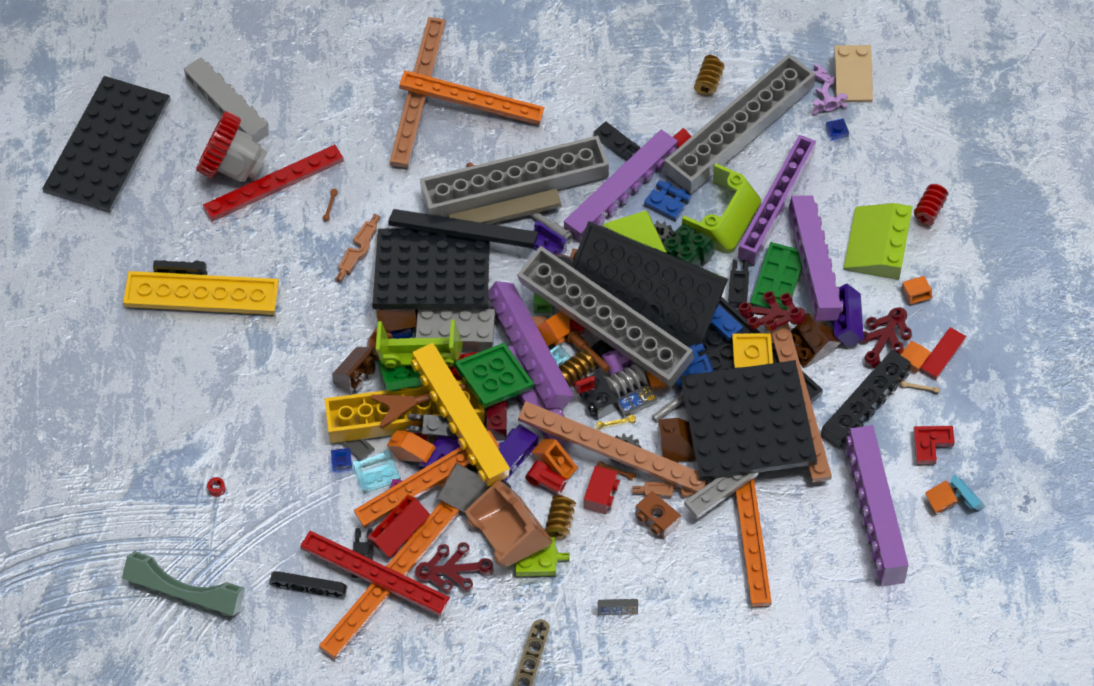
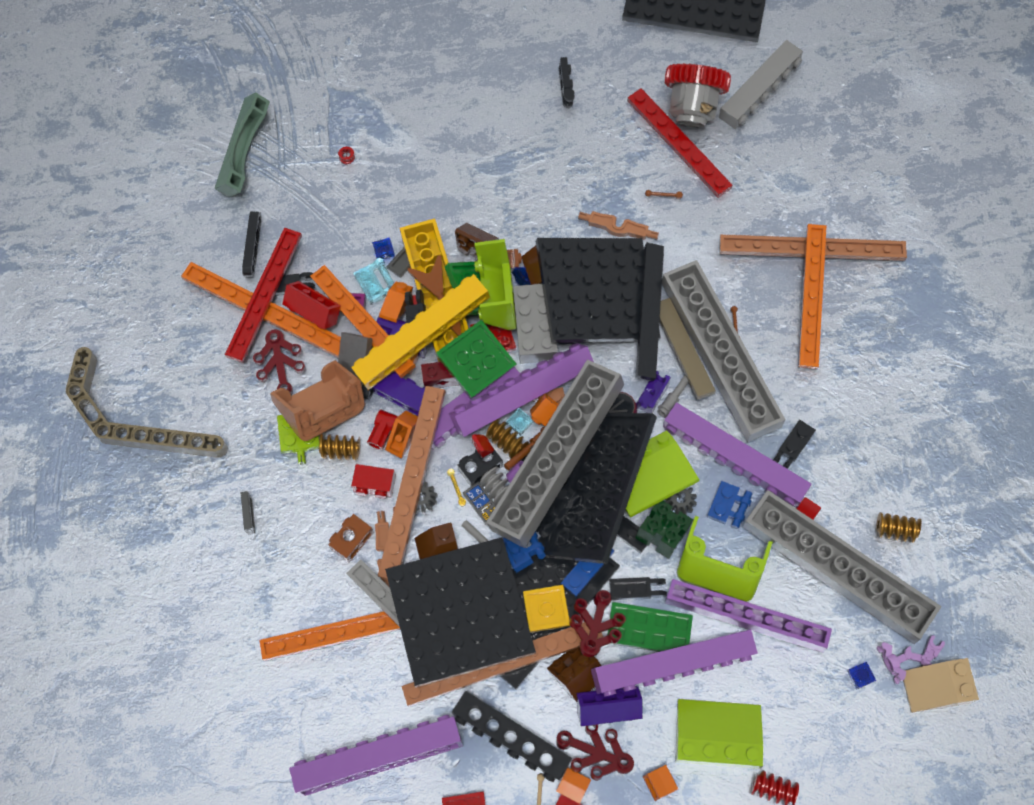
camera: 85 degrees right, 10 degrees up
yellow plate [123,271,279,315] -> none

